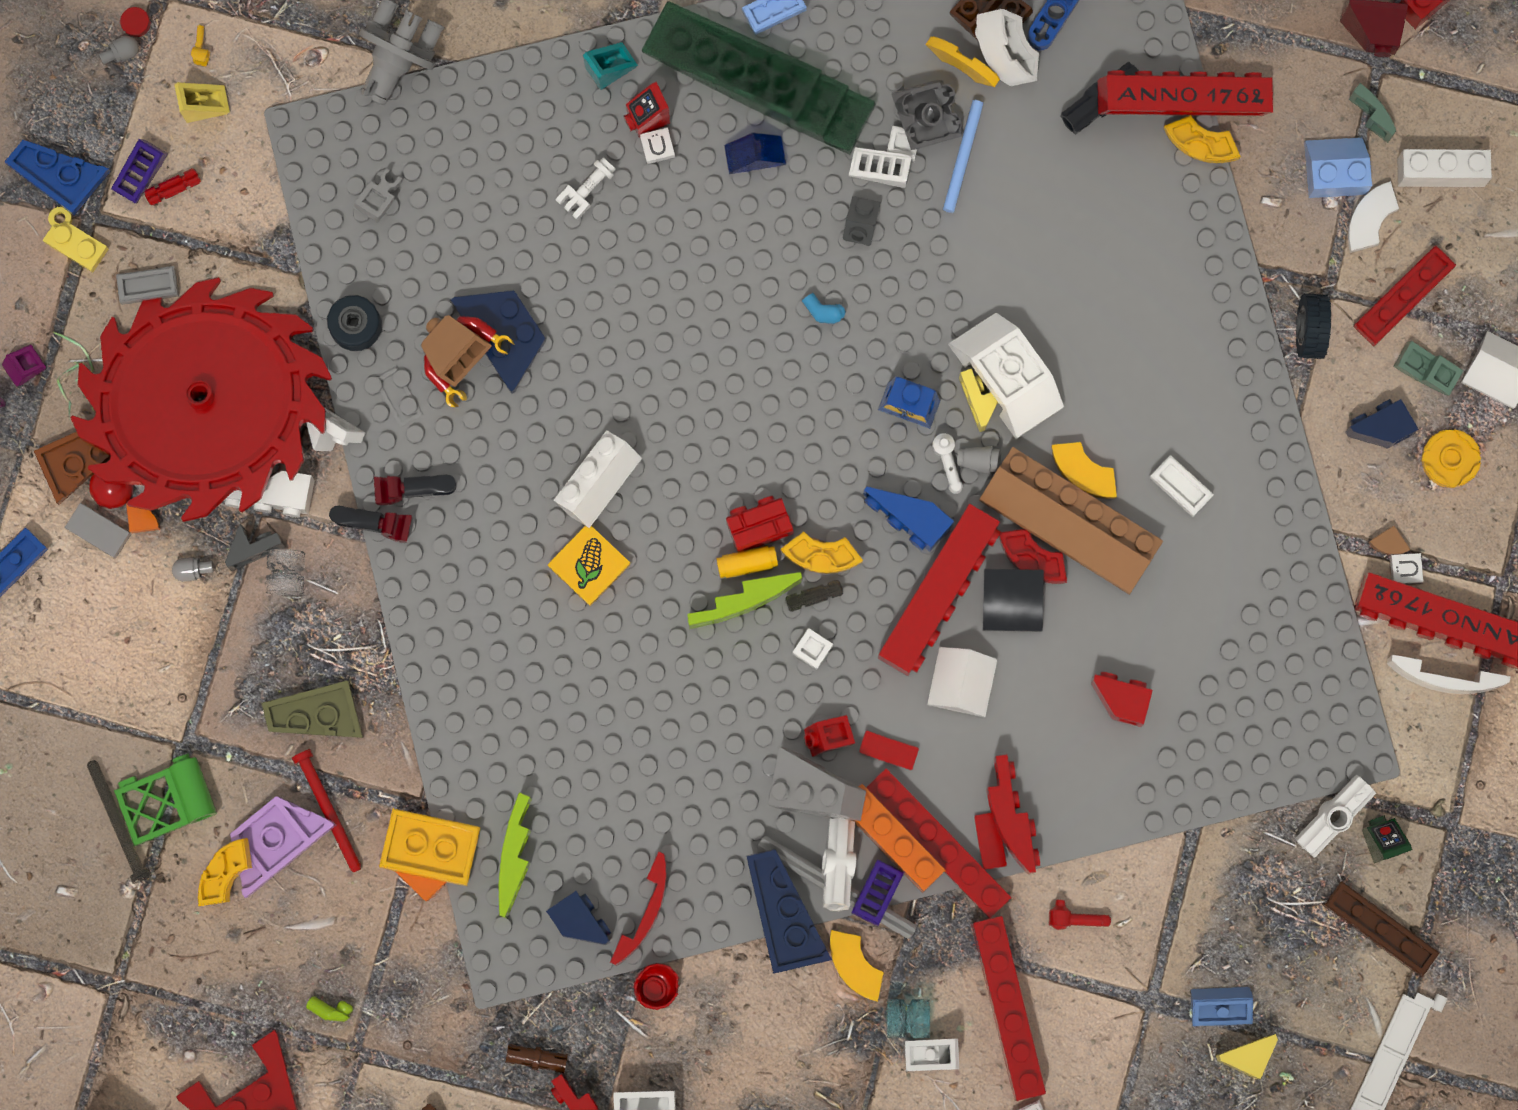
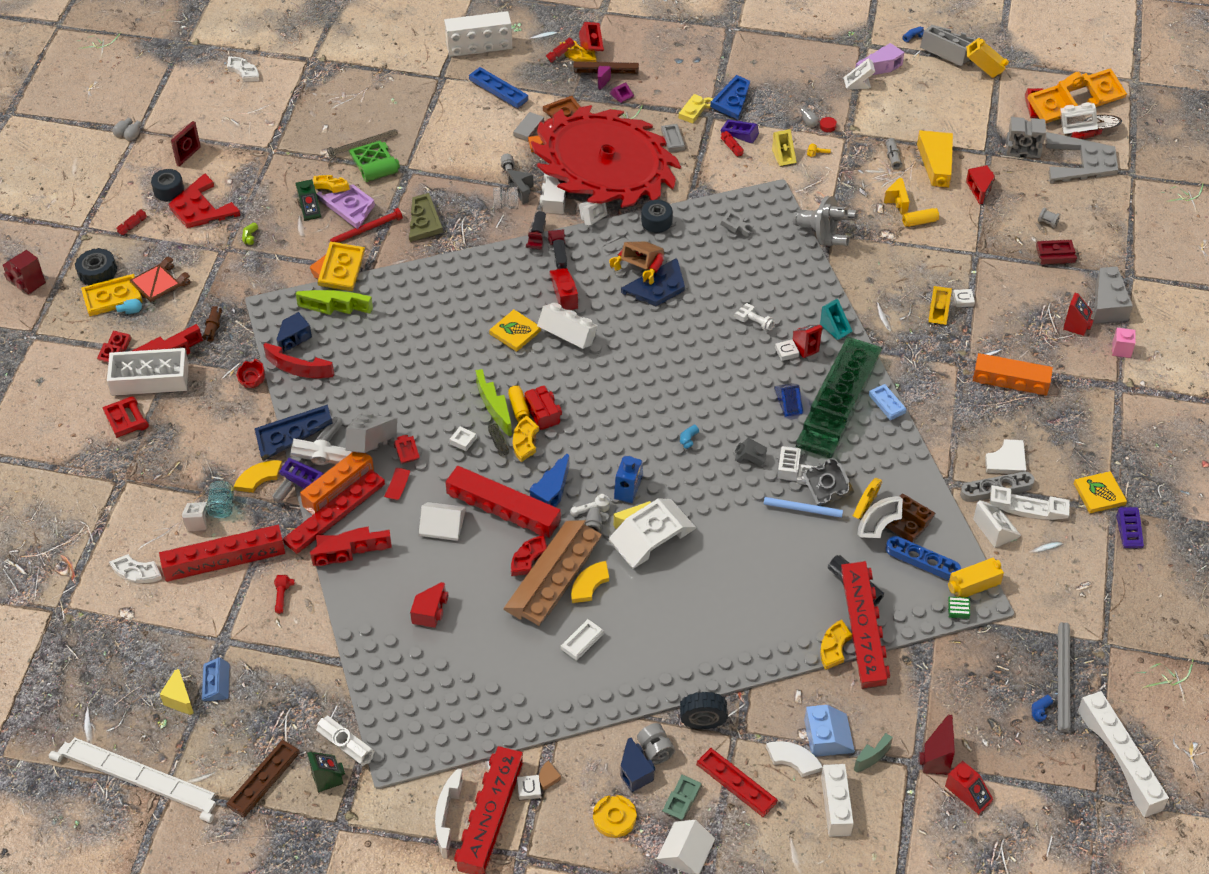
camera: 85 degrees right, 30 degrees down
black slope [983,569,1044,632] -> none
none -> slope [295,179,321,221]
none -> red slope [549,268,578,310]
none -> light grey wheel [637,723,675,765]

